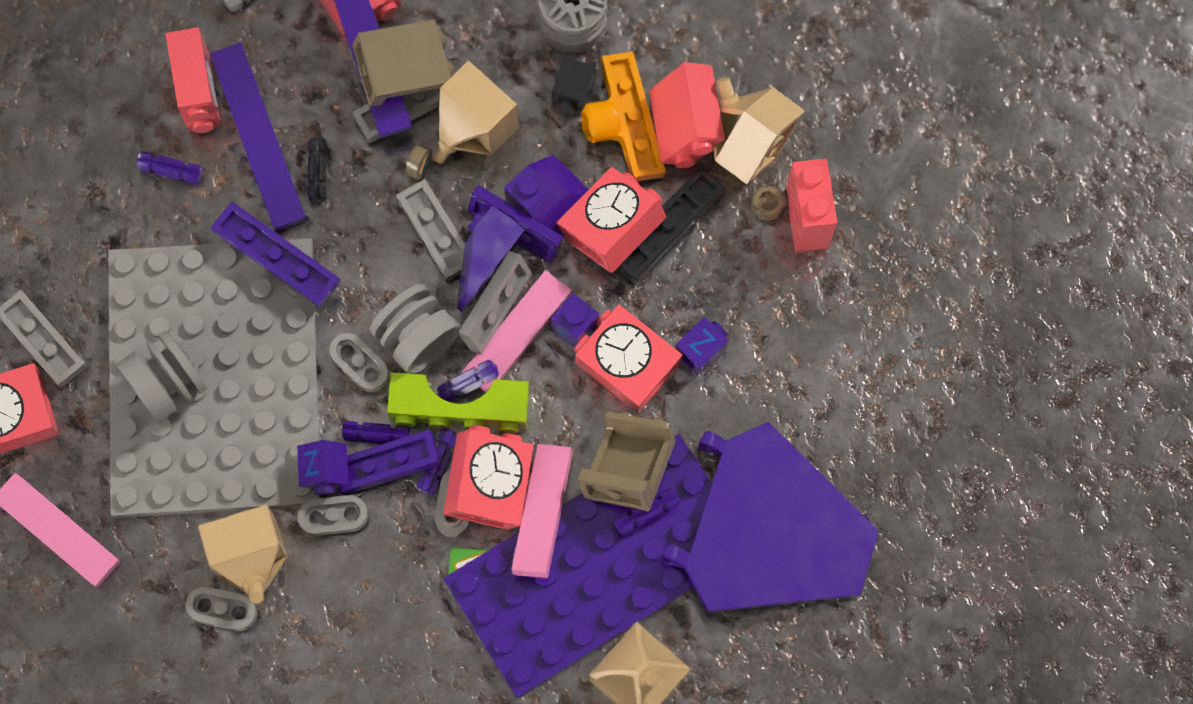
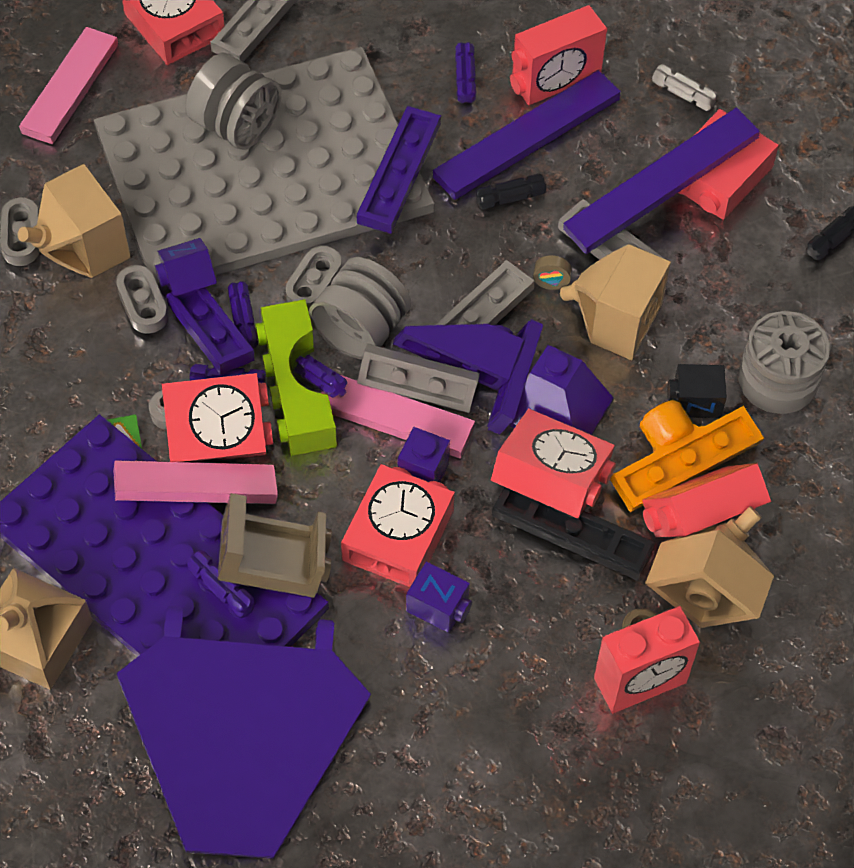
camera: 75 degrees right, 15 degrees down
dark tan panel [352,19,454,107] -> none

